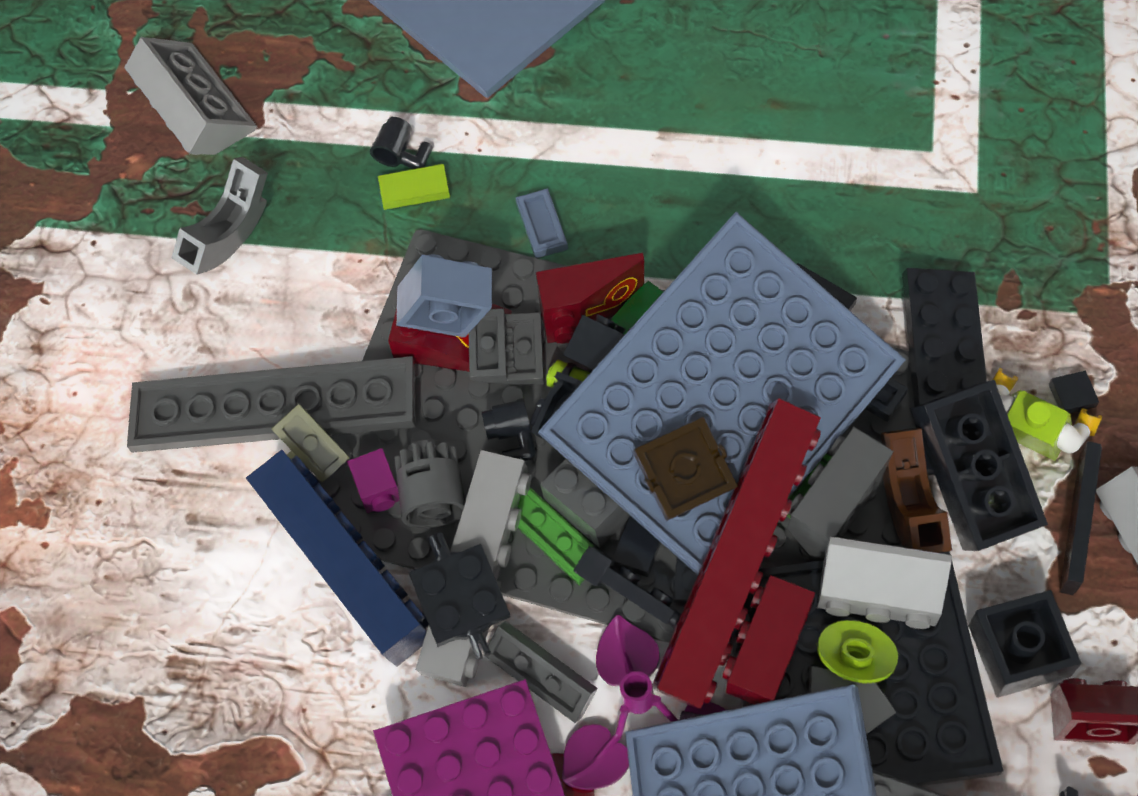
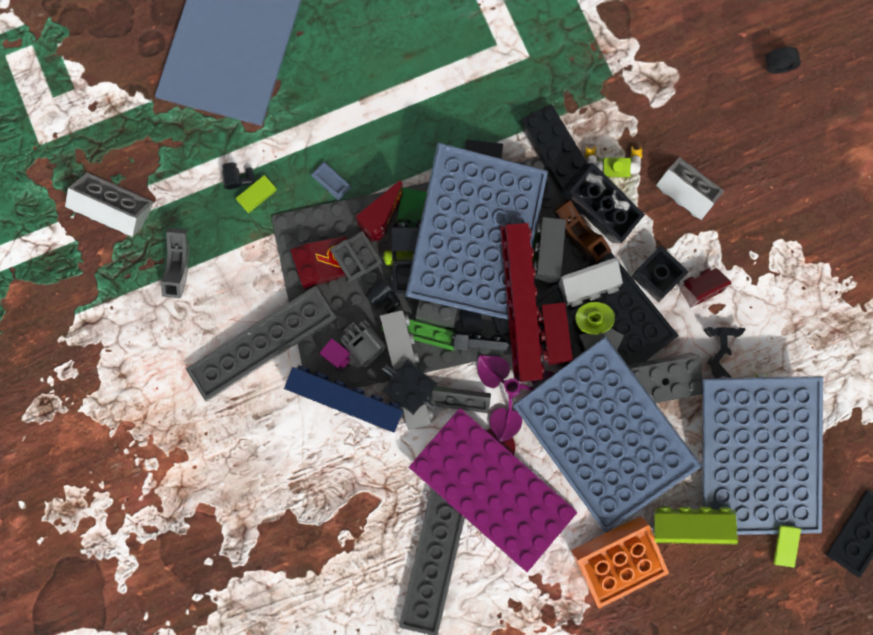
camera: 35 degrees left, 15 degrees up
olive plate [271,403,350,483] -> none
sand blue brick [396,254,492,337] -> none
dark brown plate [632,417,738,521] -> none
black tile [1049,370,1099,414] -> none
black tile [1059,441,1102,595] -> none

